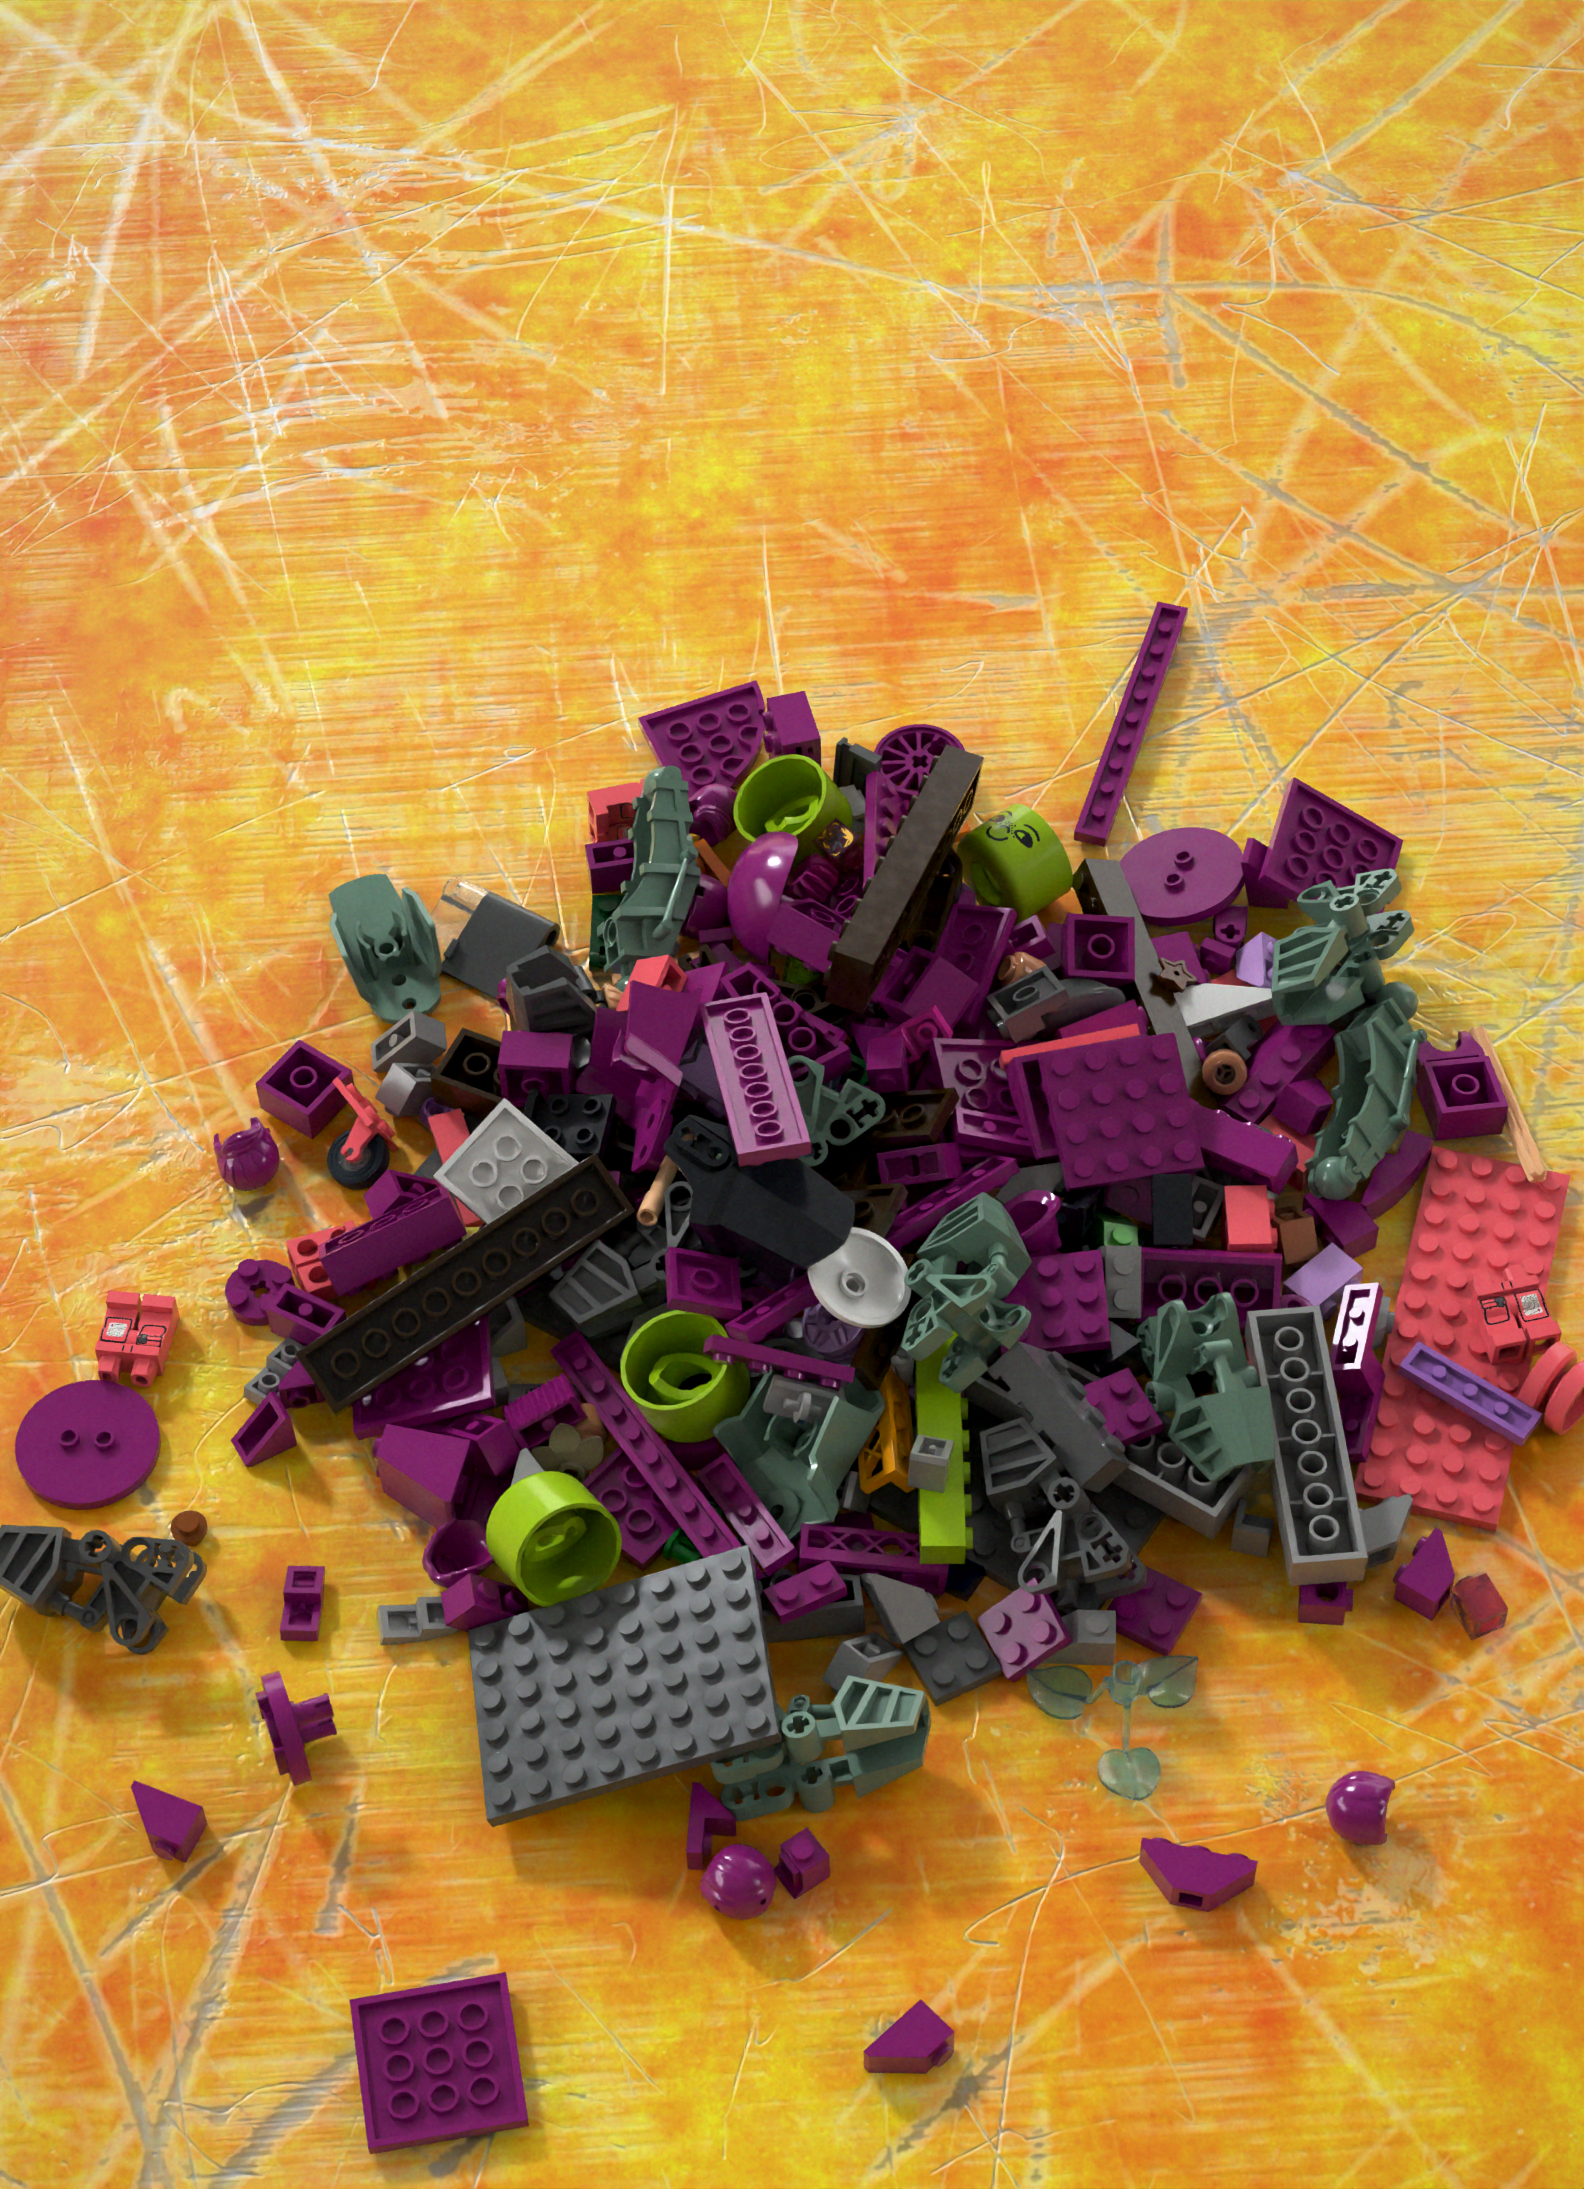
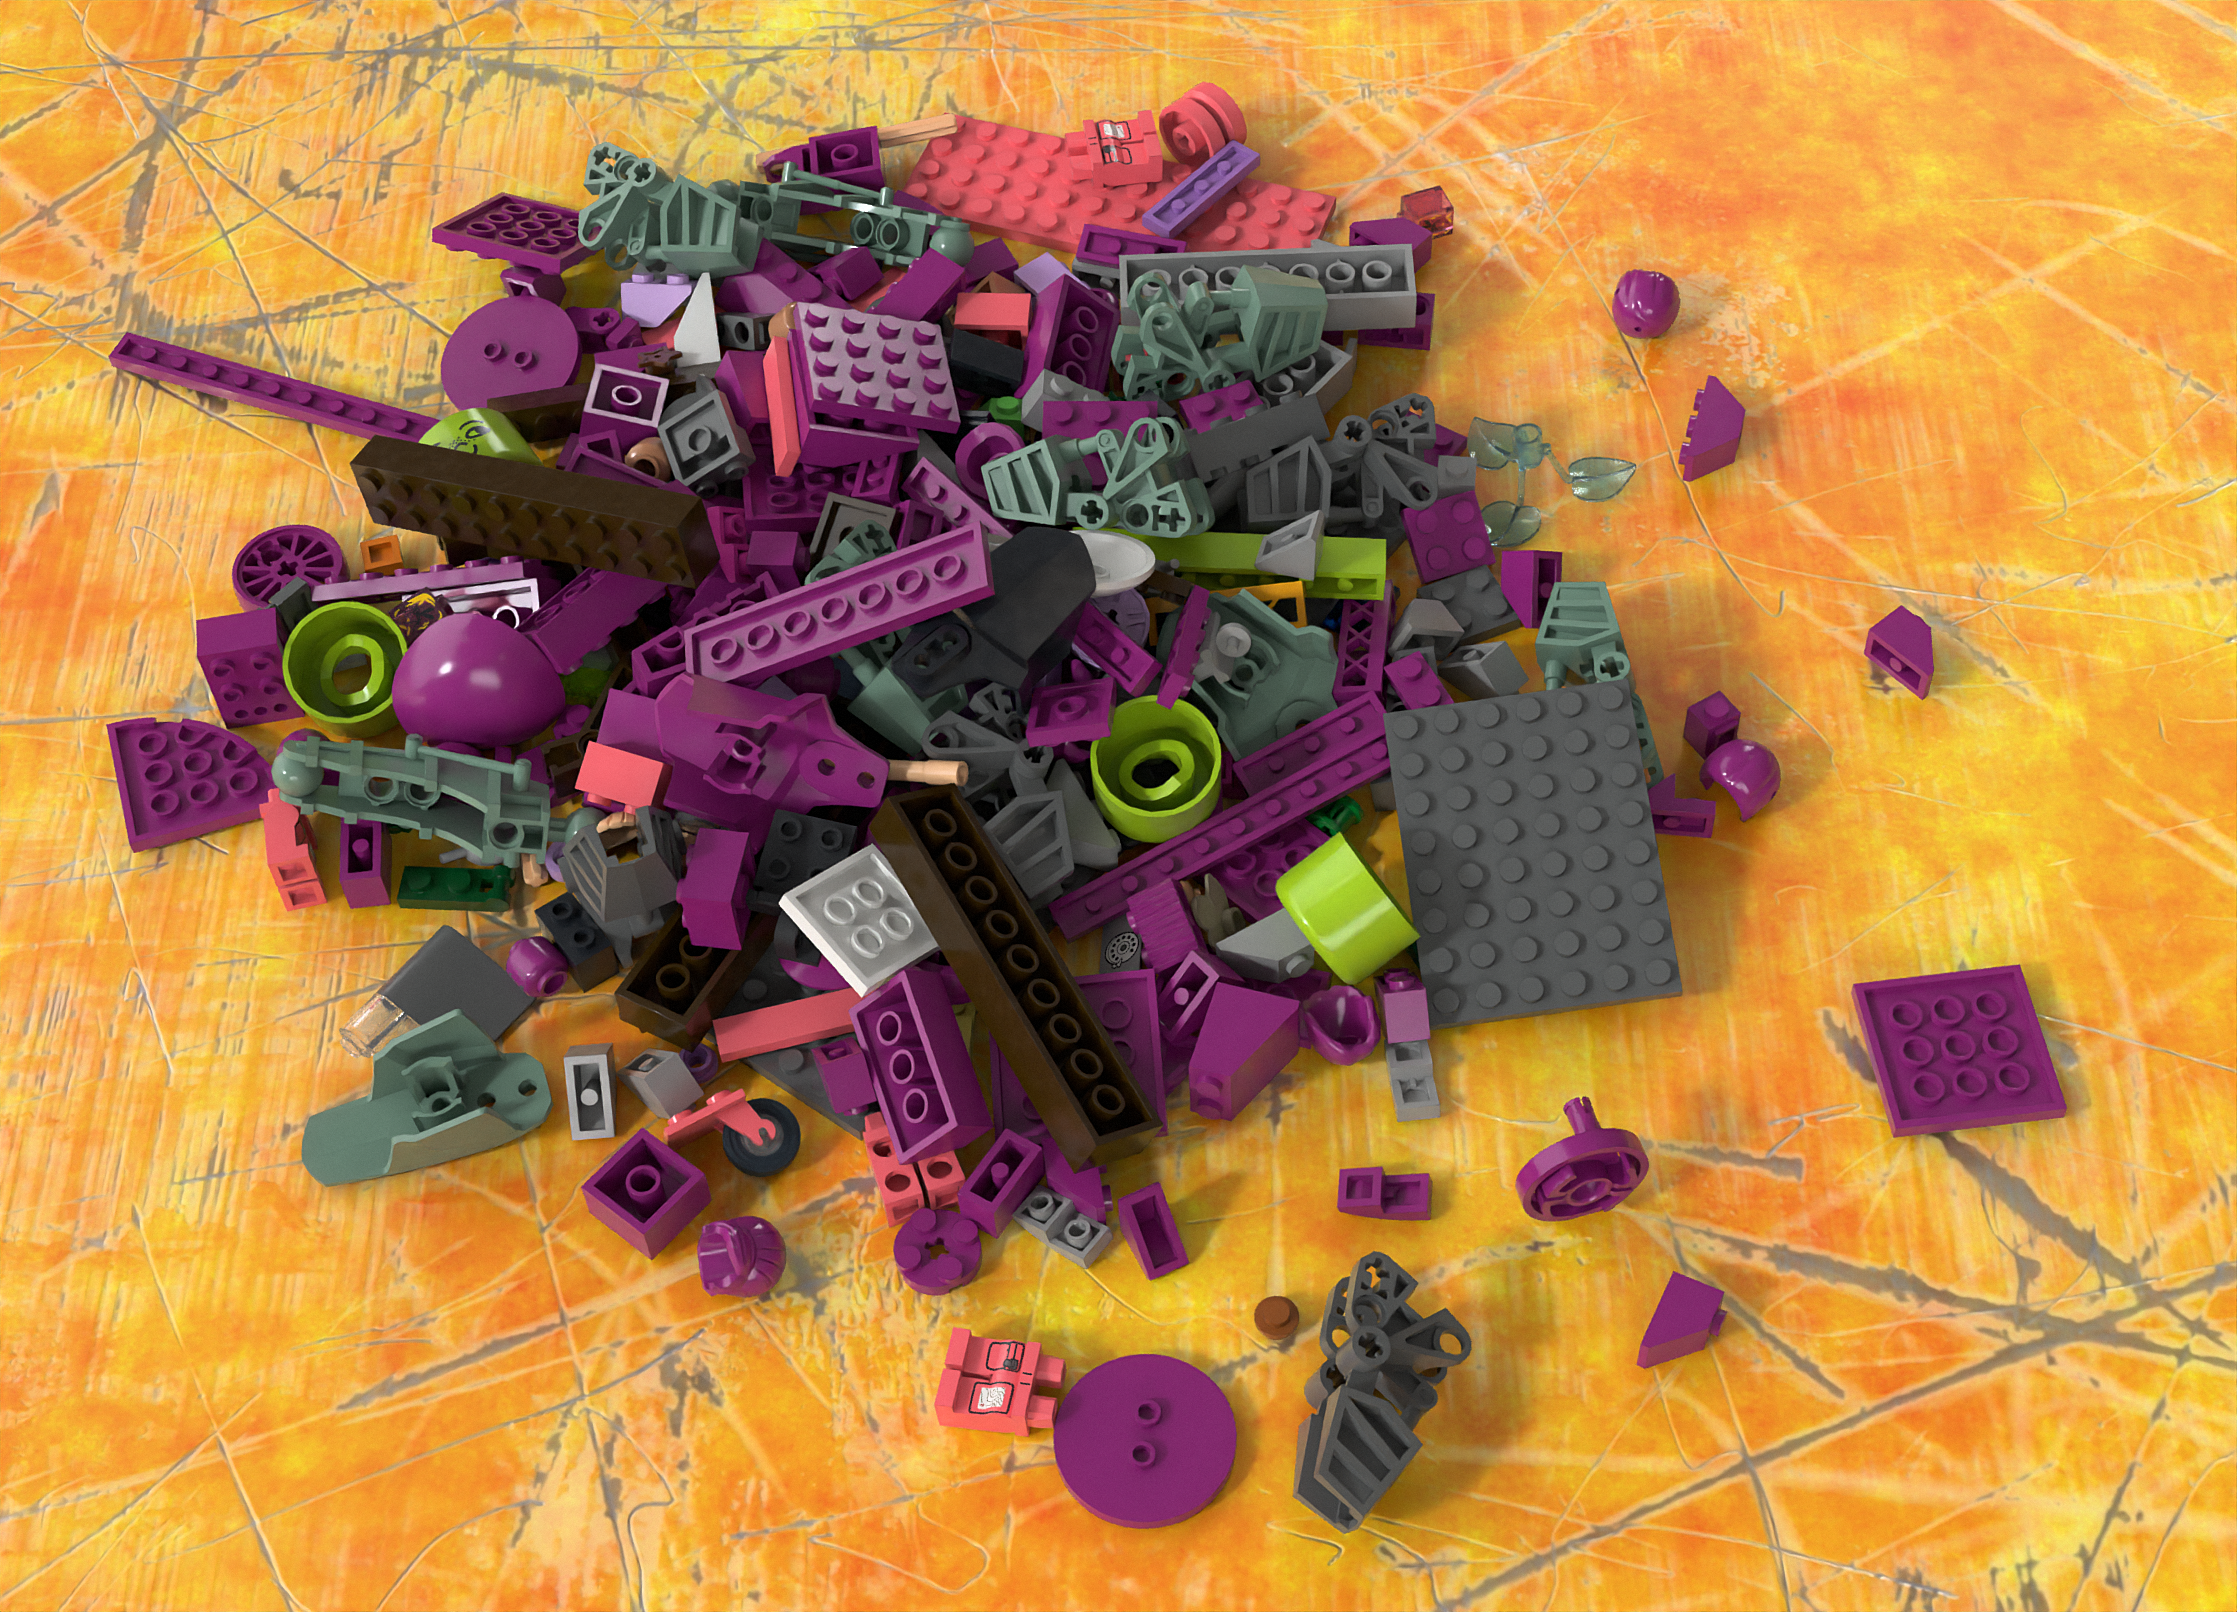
camera: 85 degrees left, 0 degrees up
none -> magenta slope [1501,550,1562,629]

